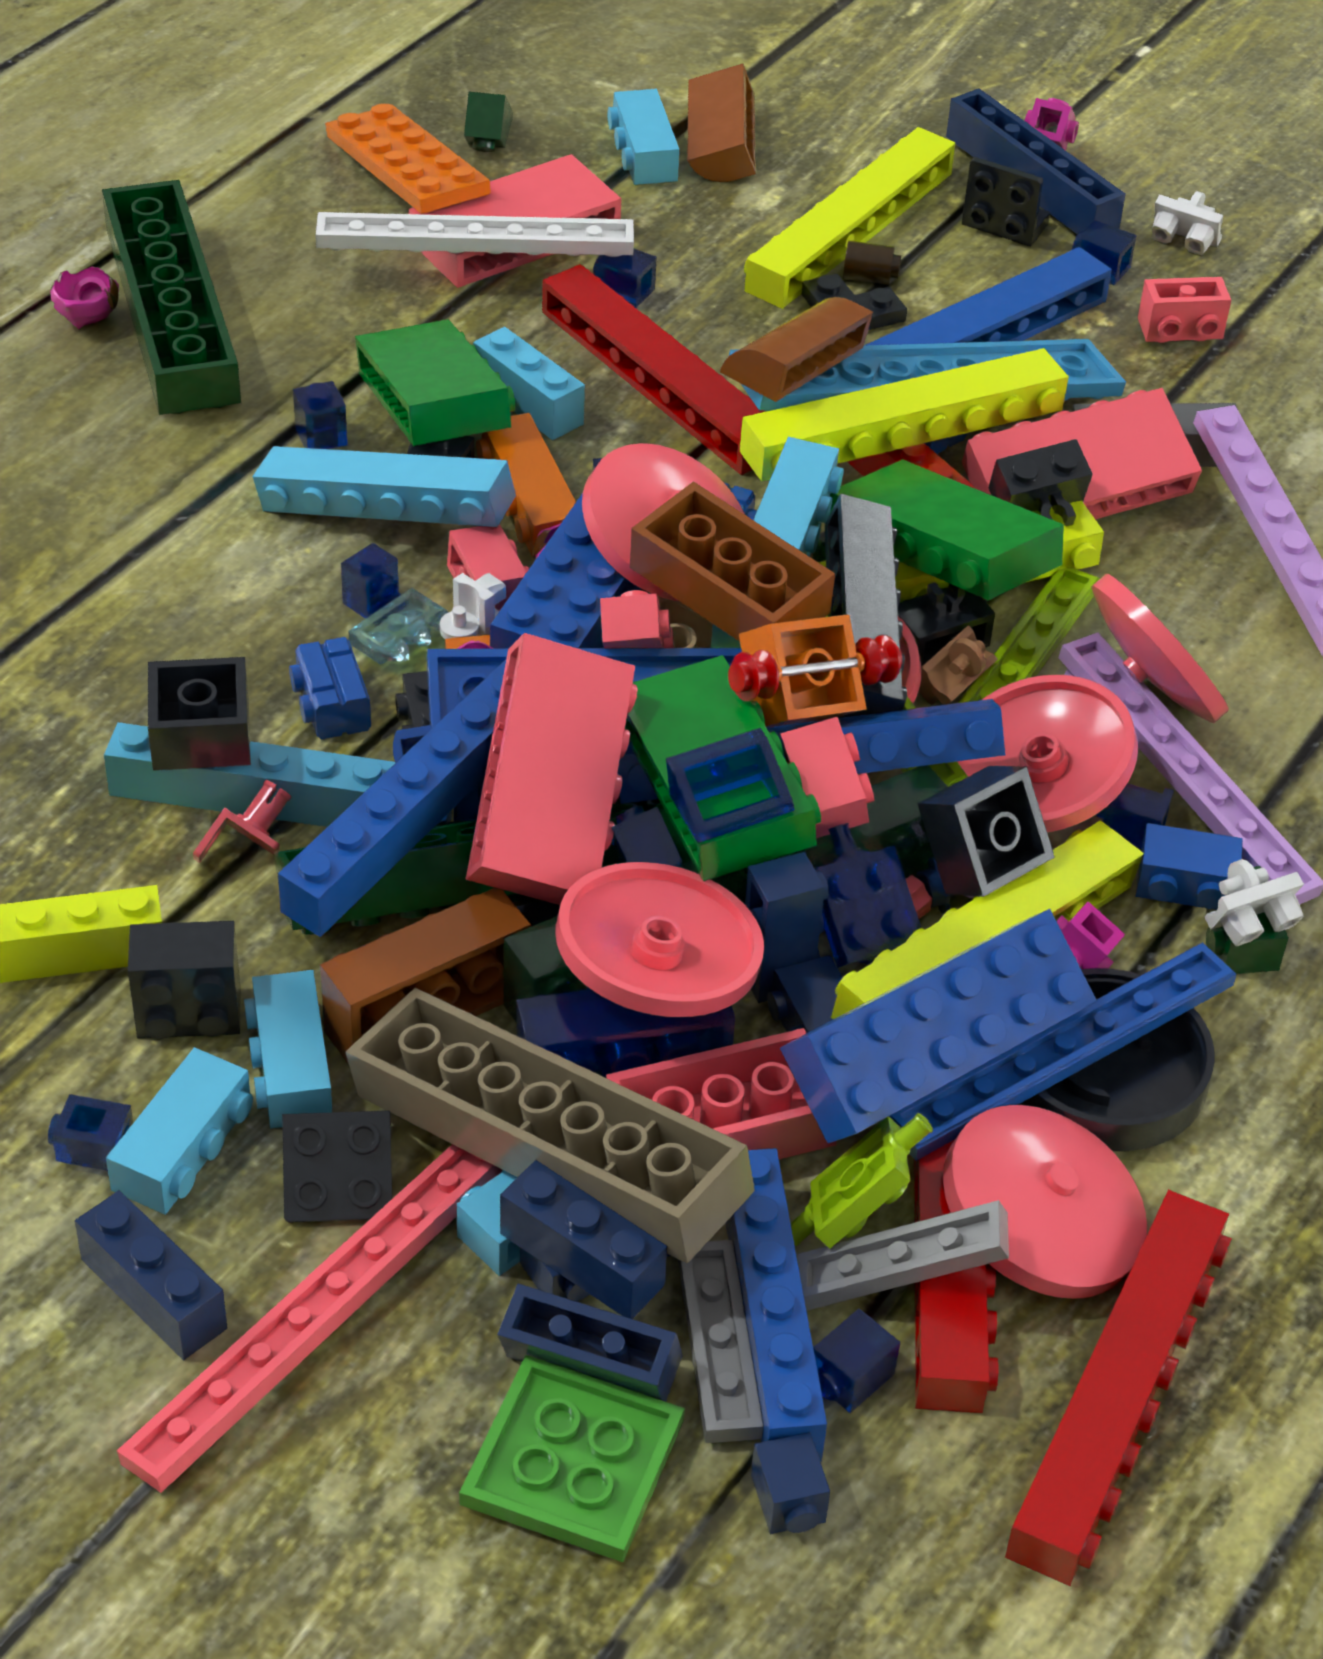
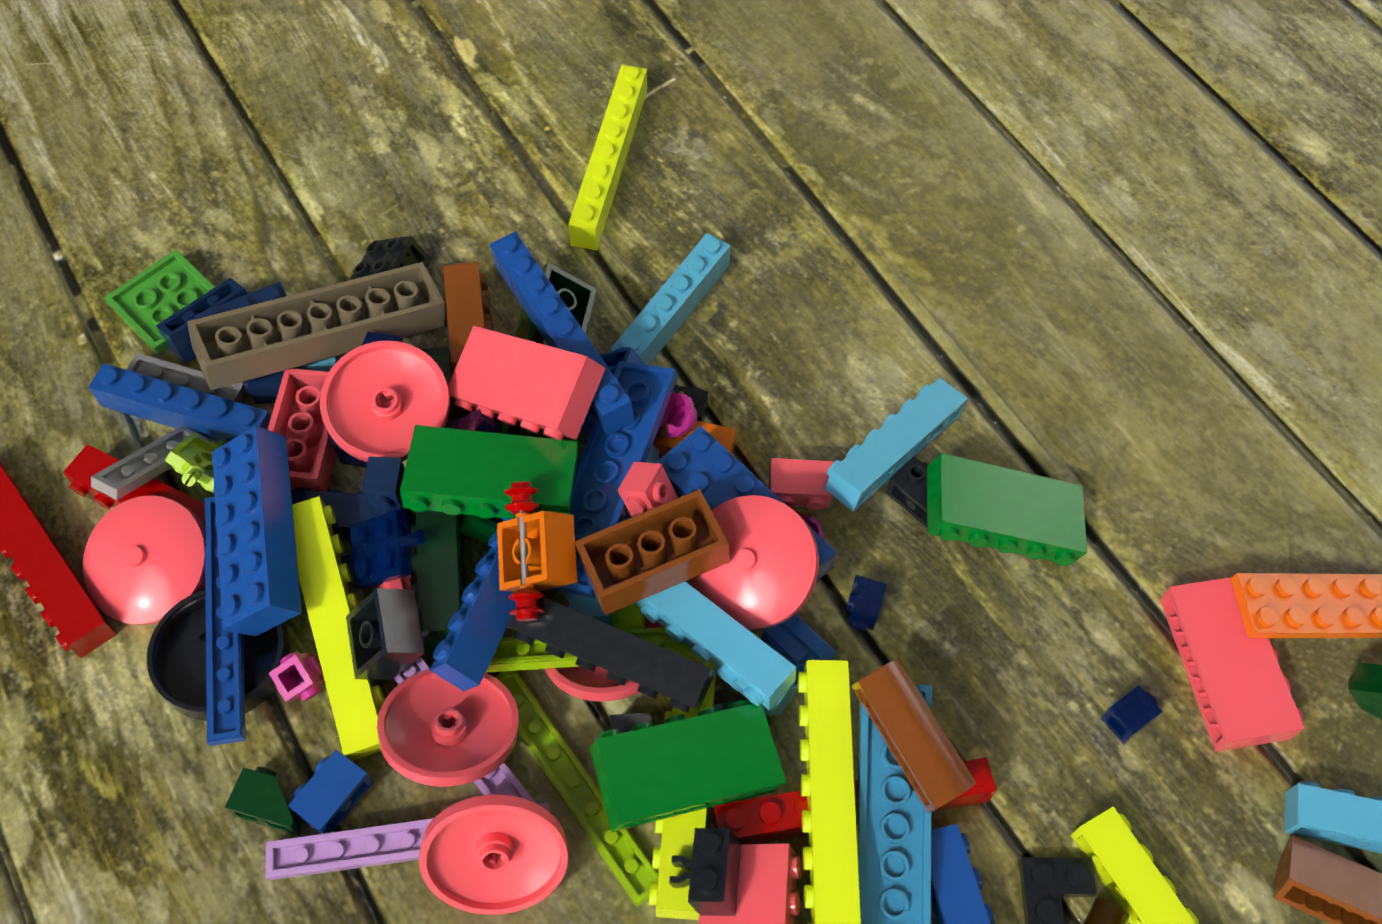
camera: 115 degrees right, 15 degrees up
clear blue brick [48,1094,133,1177] -> none
dark pink hair [50,266,119,329] -> none
dark blue brick [74,1190,228,1361] -> none
dark green brick [102,179,241,415] -> none
medium azure brick [106,1047,253,1215] -> none
coral plate [117,1144,502,1493] -> none
black brick [128,920,241,1039] -> none
black brick [148,657,251,771] -> none
coral bracket [193,780,292,863] -> none
medium azure brick [244,970,332,1129] -> none
blue brick [289,637,371,740] -> none
clear blue brick [293,381,348,449] -> none
white plate [316,212,634,257] -> none
clear blue brick [341,543,405,624] -> none
clear light blue plate [348,588,449,665] -> none
white hips [440,573,506,639] -> none
medium azure brick [473,327,585,440] -> none
orange brick [476,413,576,559] -> none
red brick [542,264,766,475] -> none
clear blue tile [666,728,795,843] -> none
dark blue brick [751,1432,830,1534] -> none
coral brick [780,717,875,838] -> none
clear blue brick [813,1308,901,1413] -> none
medium nougat hips [919,625,998,705] -> none
clear blue brick [1096,783,1174,850] -> none
white hips [1204,859,1304,947] -> none

